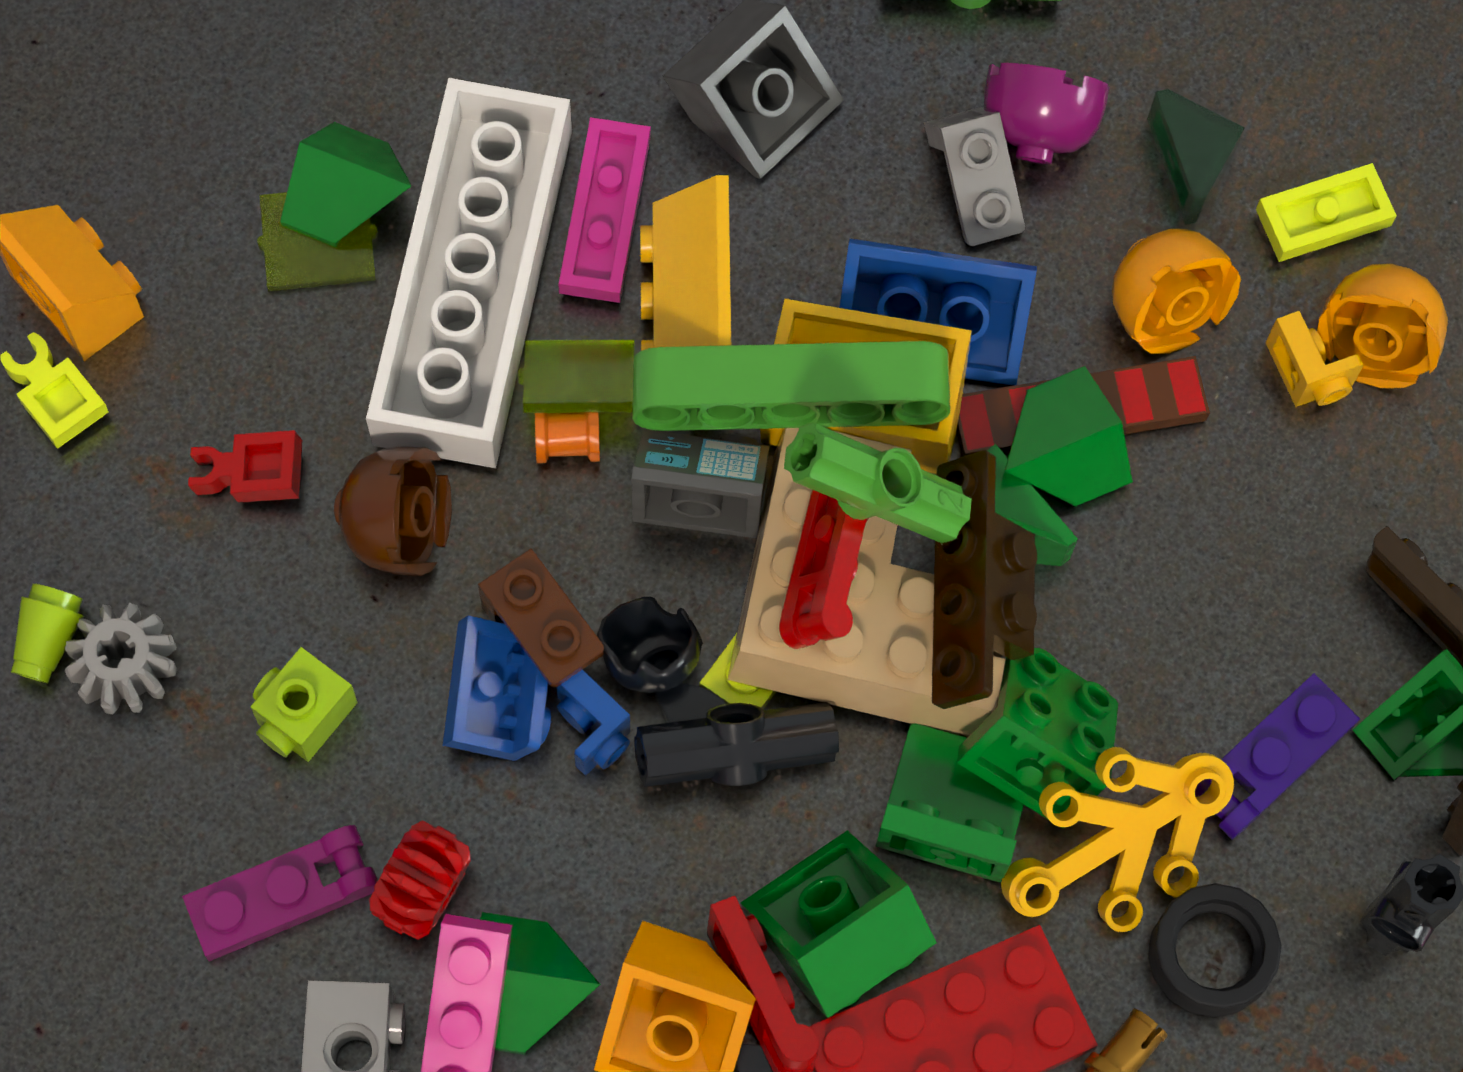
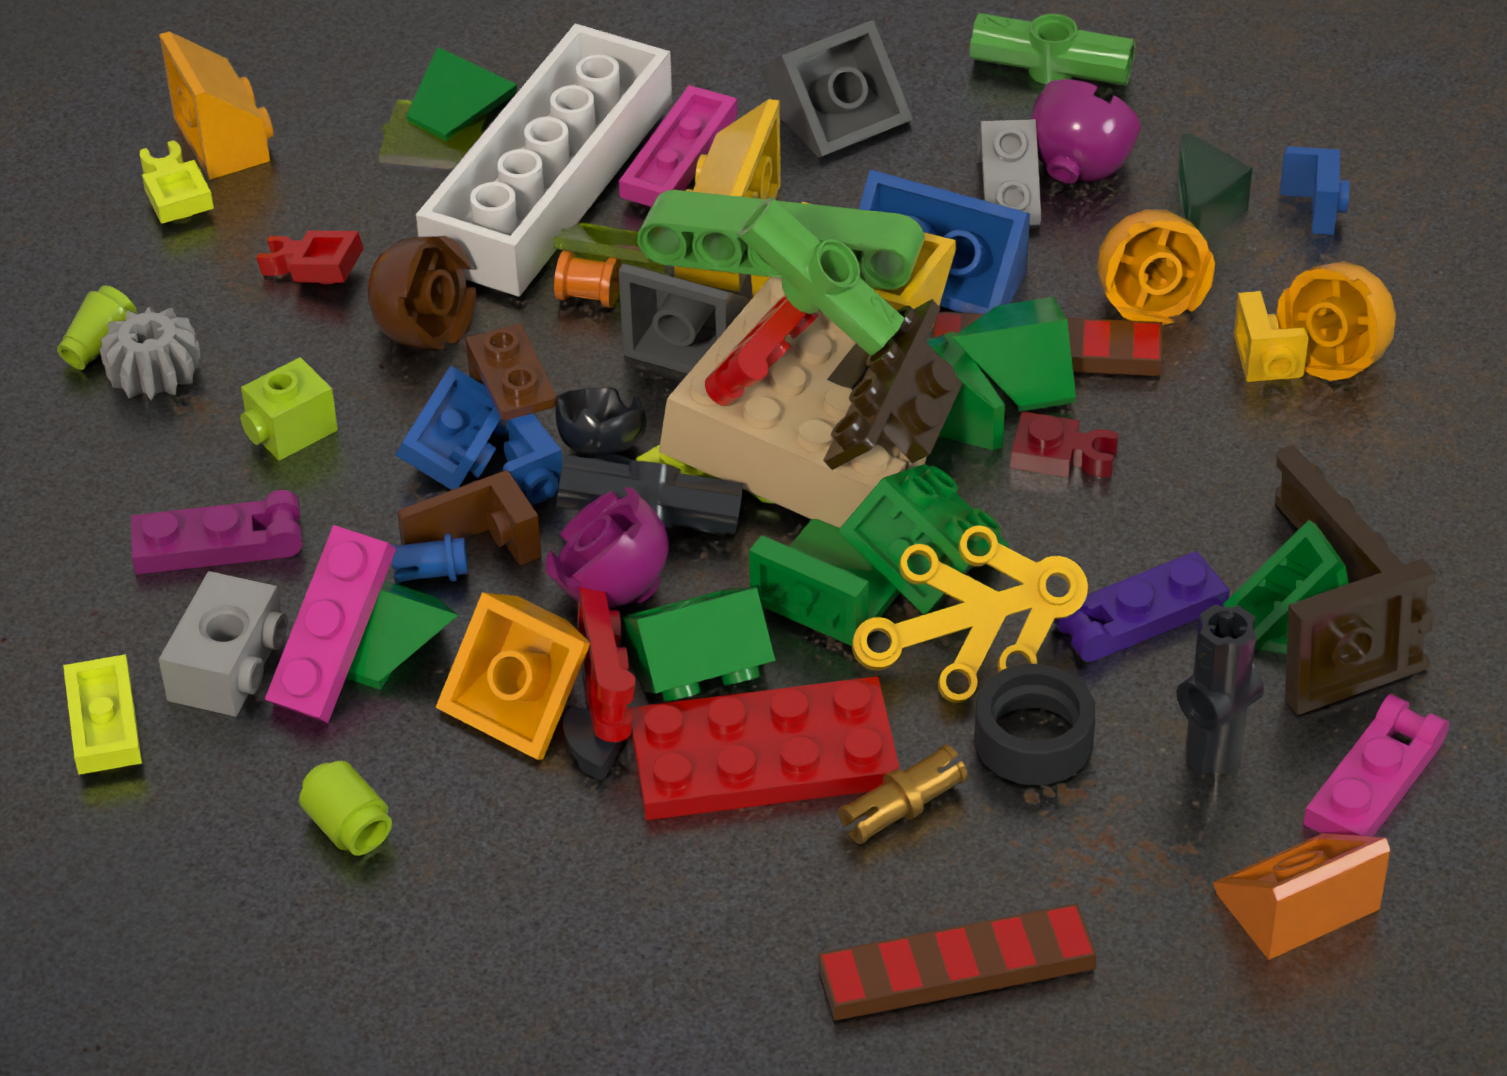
camera: 20 degrees right, 25 degrees down
red gear [369,820,471,940] -> none
neon yellow plate [1256,163,1397,262] -> none
none -> blue pin [392,533,468,584]
none -> reddish brown bracket [397,470,542,565]
none -> magenta cylinder [545,487,668,609]
none -> dark red plate [1010,412,1119,477]
none -> blue bracket [1280,146,1350,235]

